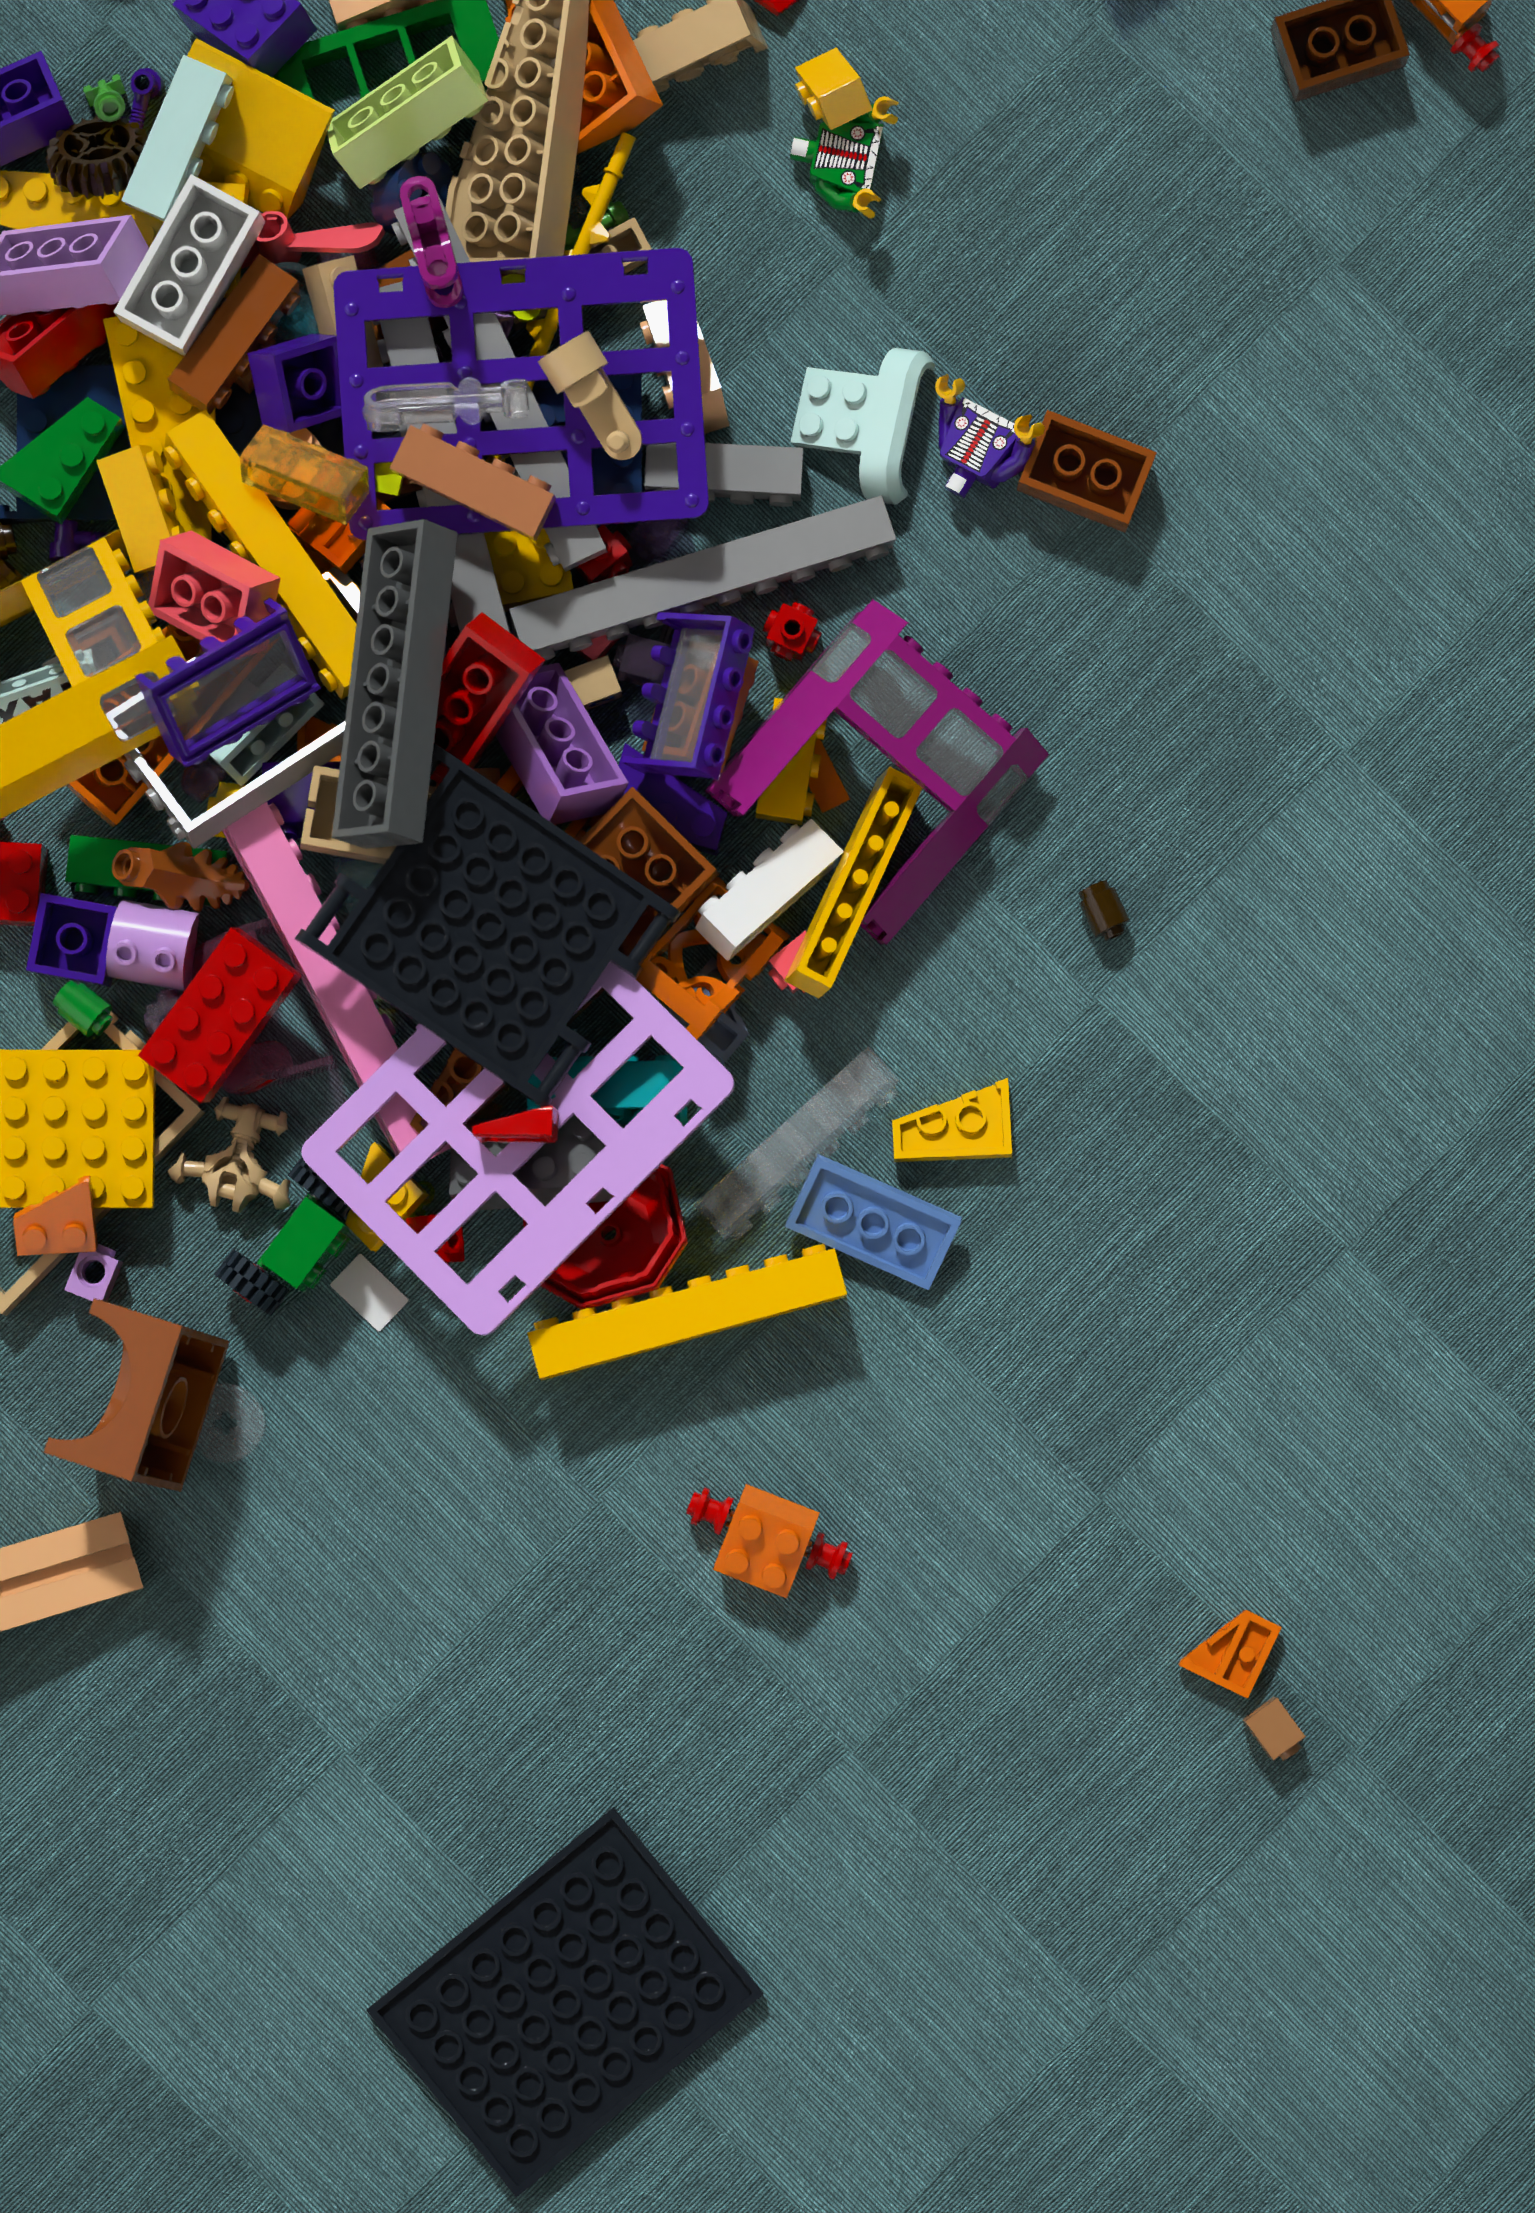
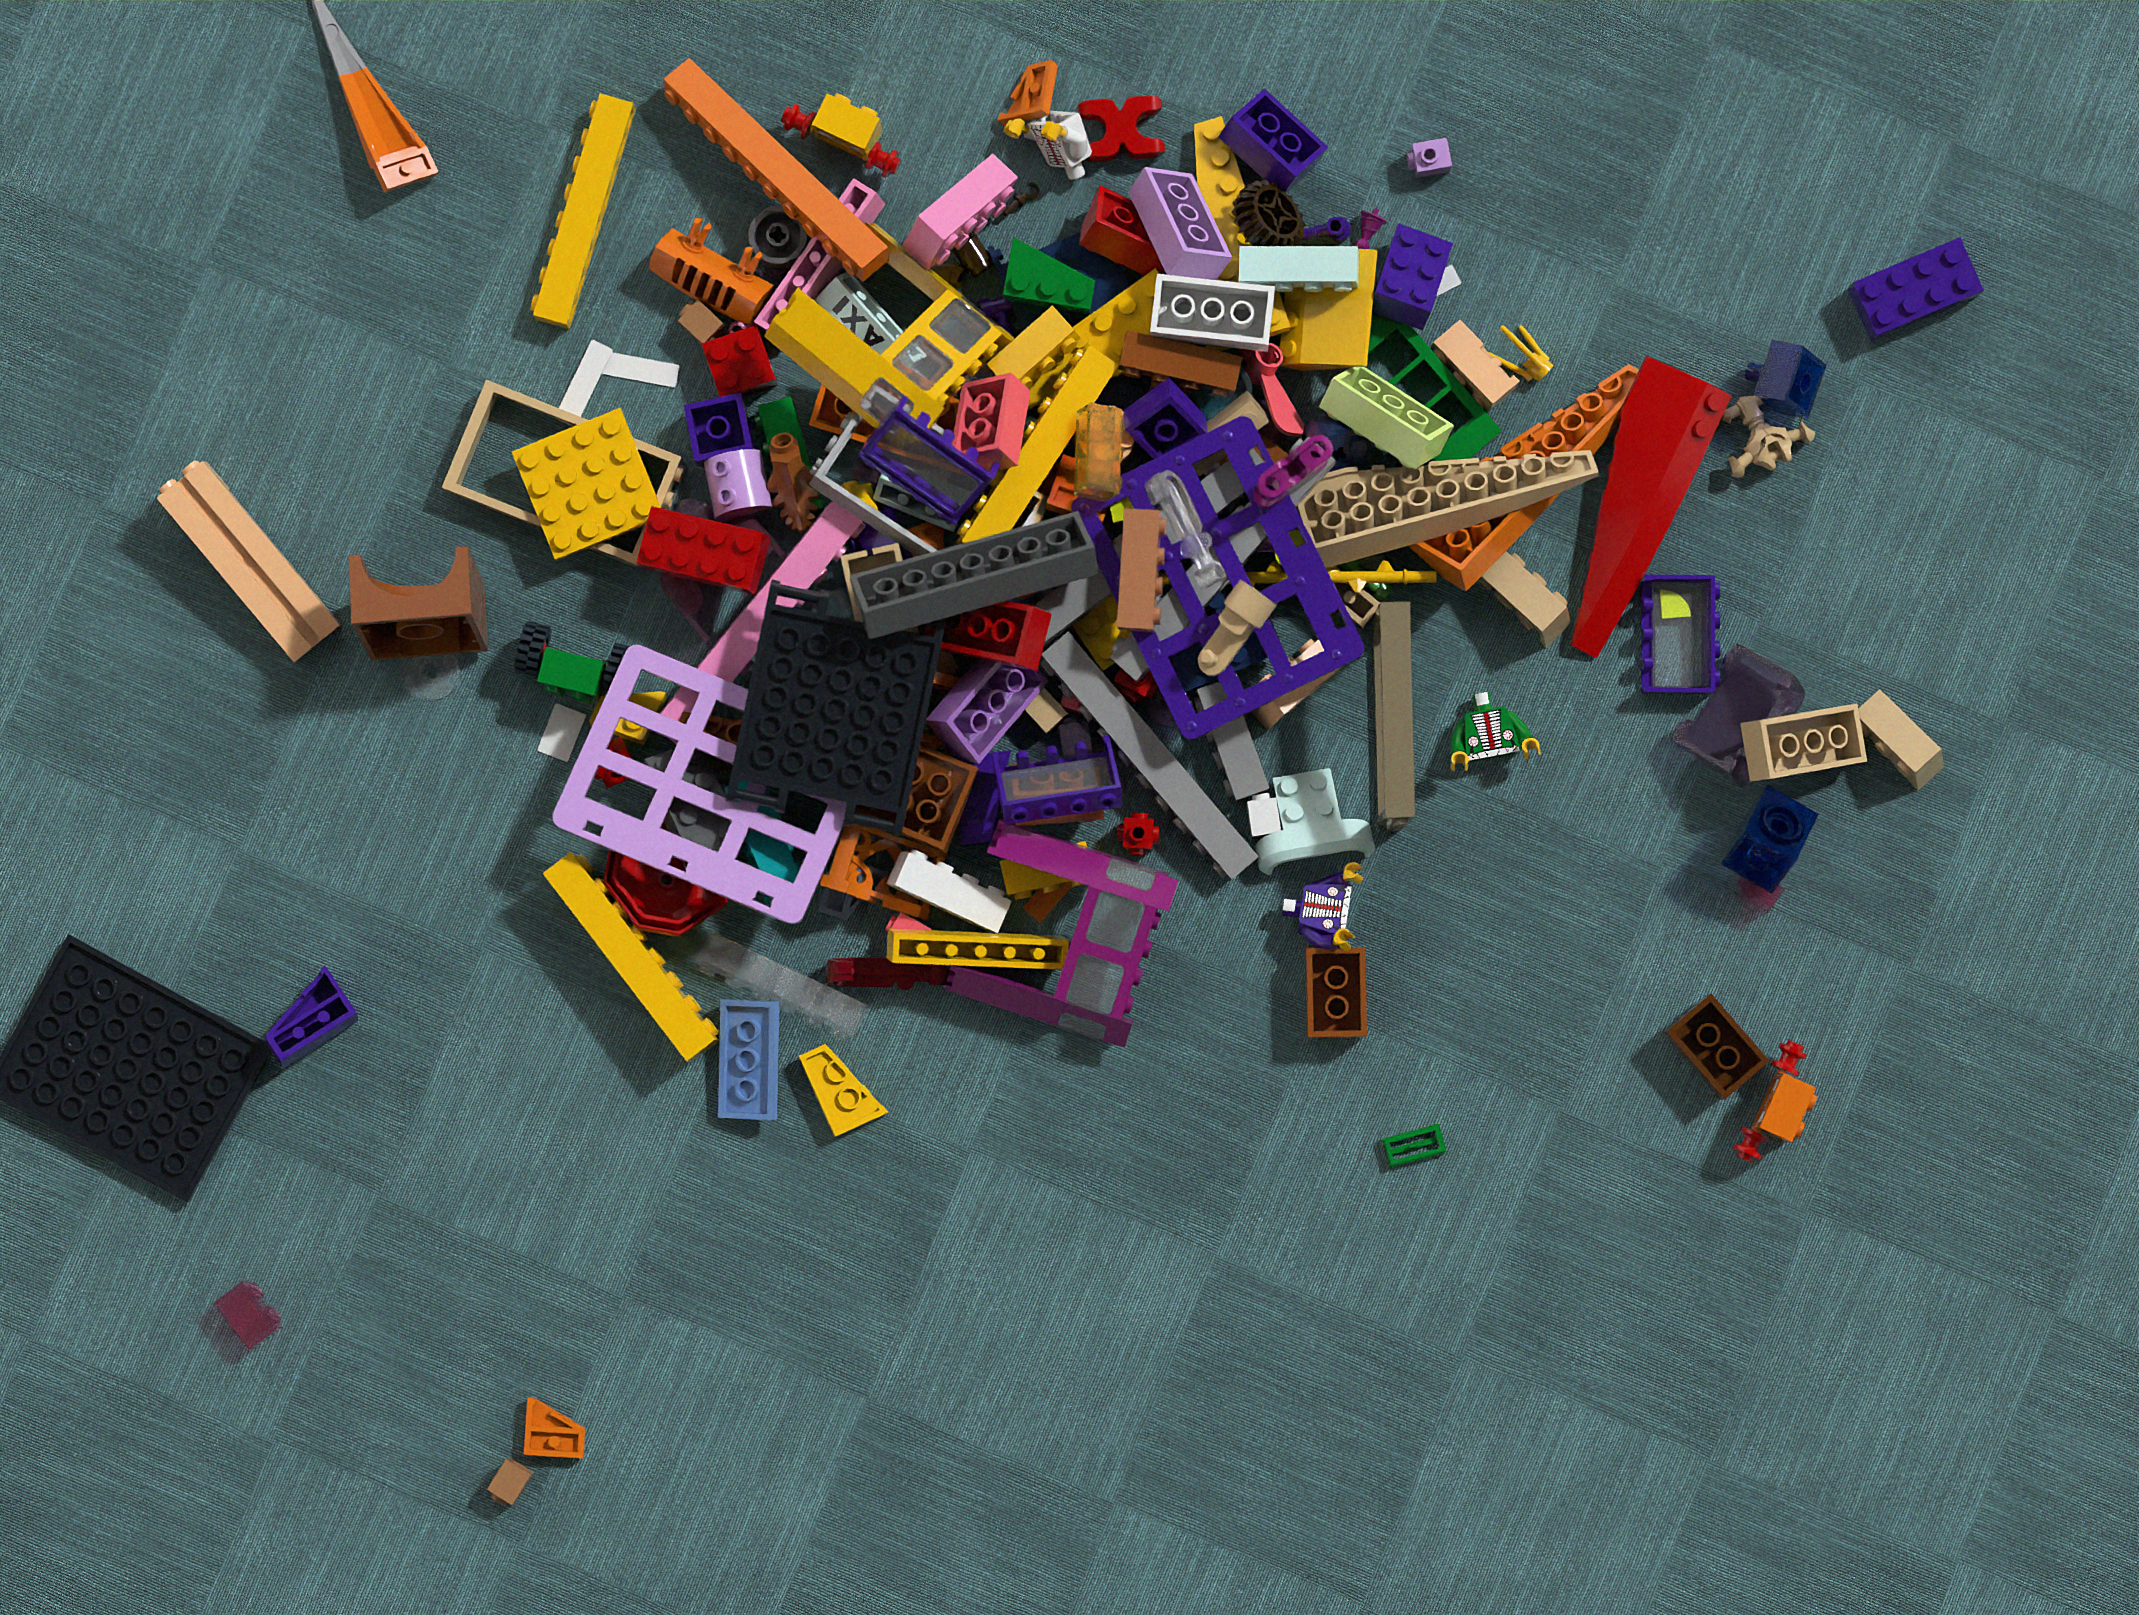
camera: 70 degrees right, 0 degrees up
orange wing [13,1176,98,1256] -> none
green brick [52,980,113,1037] -> none
lavender brick [64,1244,123,1302] -> none
bright green hinge [83,74,126,122] -> none
tan piece [167,1097,291,1213] -> none
red slope [472,1106,559,1143] -> none
orange brick [686,1484,853,1599] -> none
yellow brick [795,48,873,130] -> none
dark brown brick [1078,880,1130,941] -> none
none -> clear pink brick [214,1280,283,1350]
none -> dark purple wedge [265,965,358,1068]
none -> dark red piece [825,957,947,990]
none -> white brick [1246,793,1281,838]
none -> magenta piece [1354,208,1387,249]
none -> dark tan door [1373,602,1415,831]
none -> green tile [1382,1123,1447,1167]

